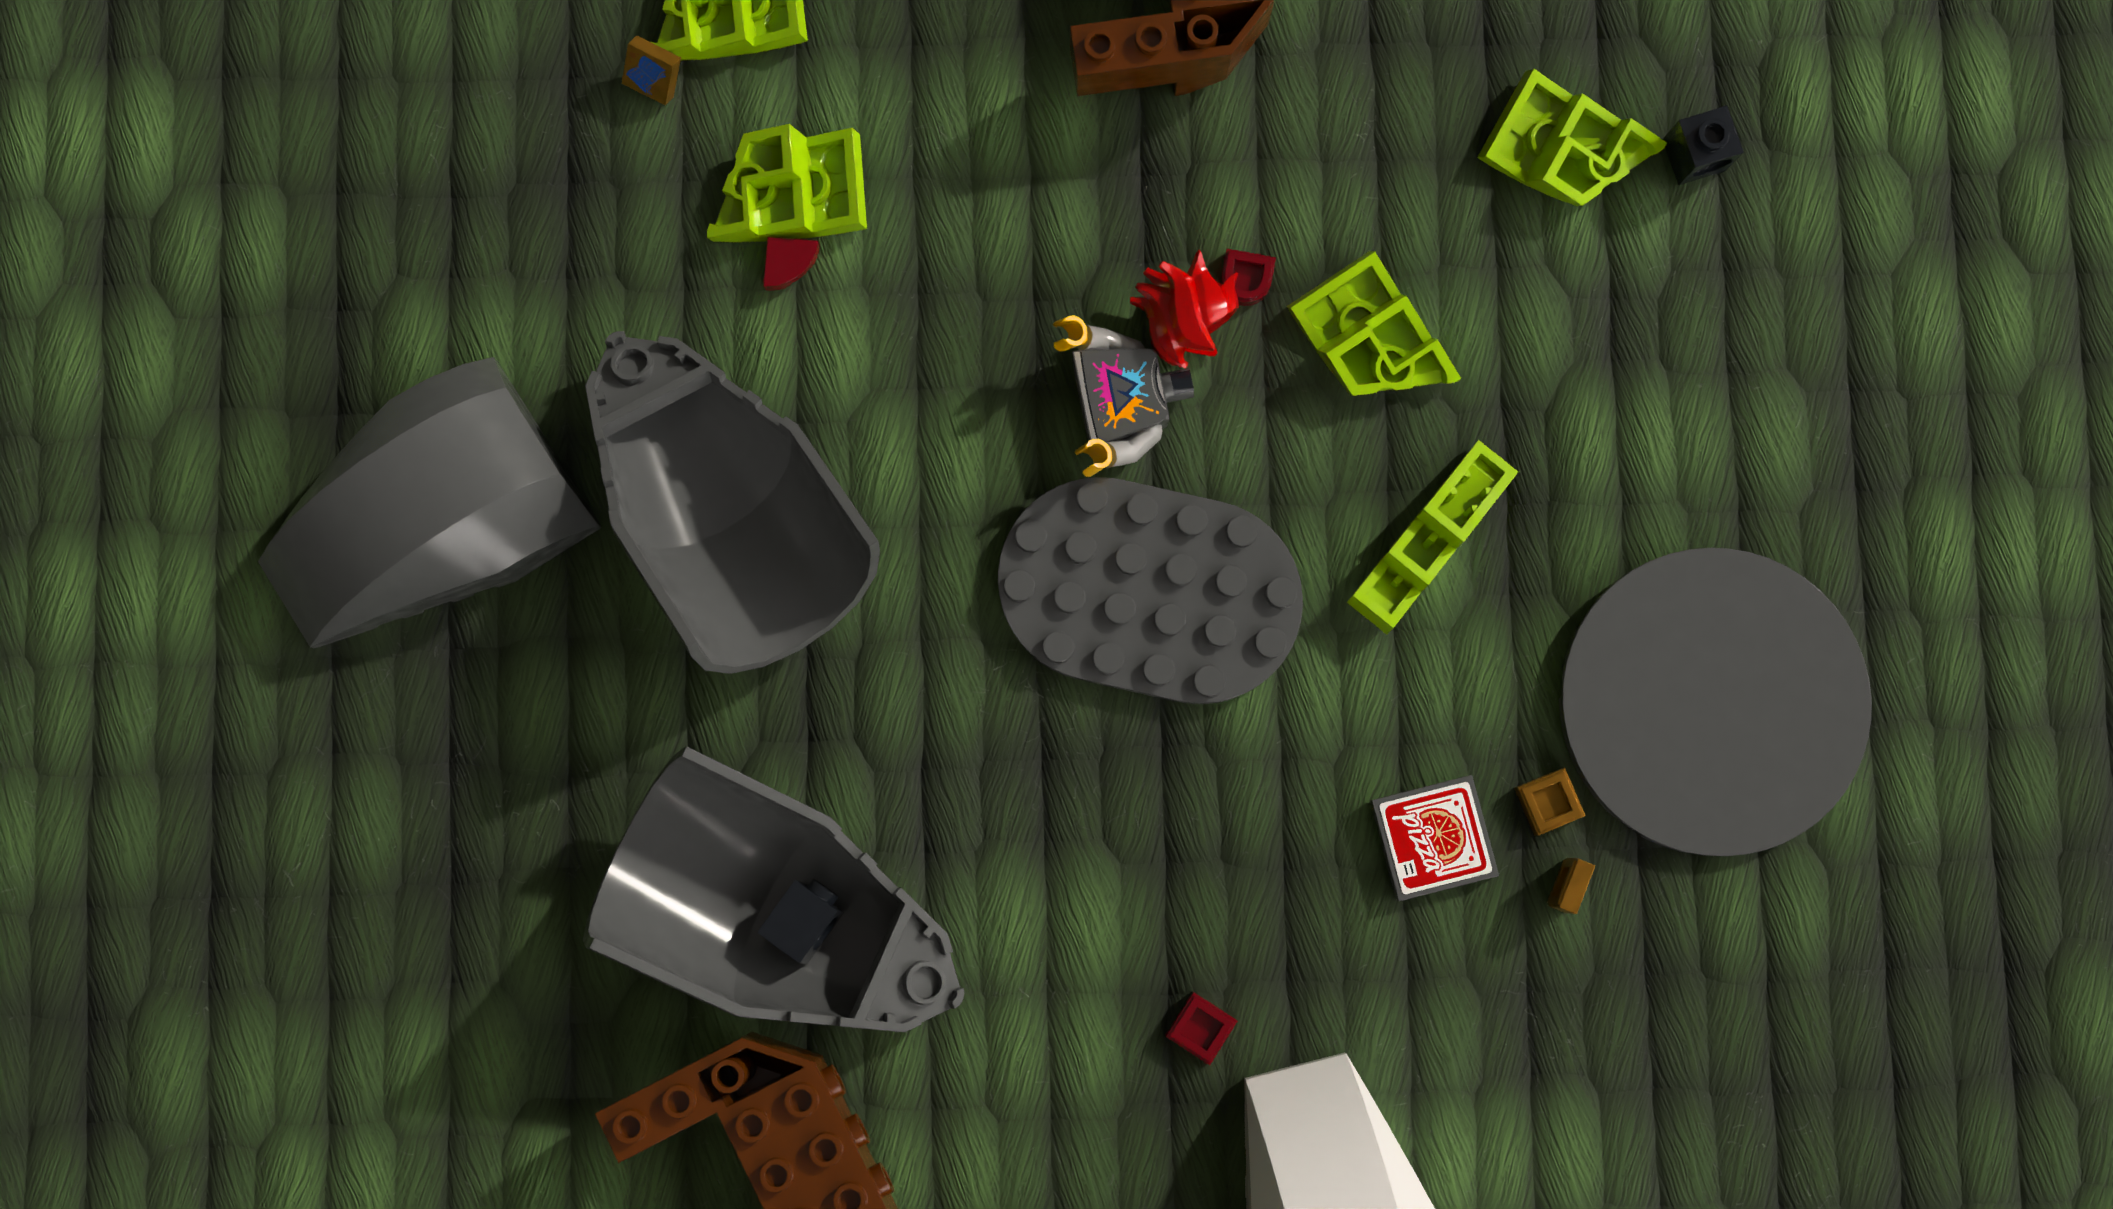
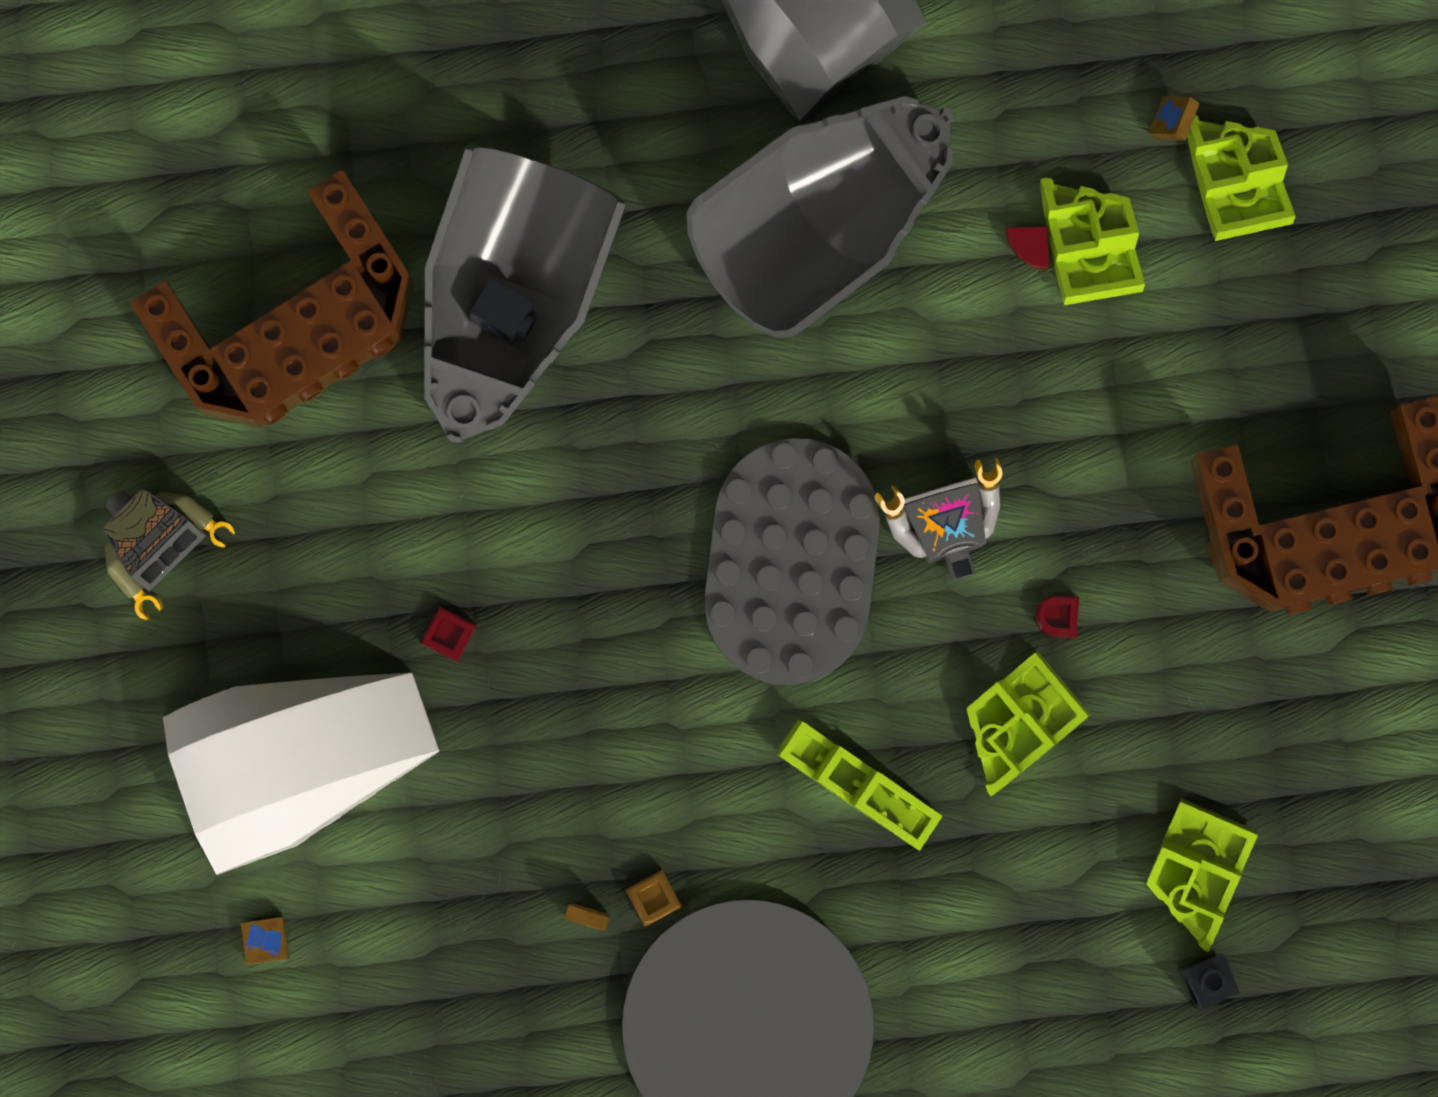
camera: 85 degrees right, 0 degrees up
red hair [1130,250,1239,369] -> none
tile [1370,775,1499,901] -> none

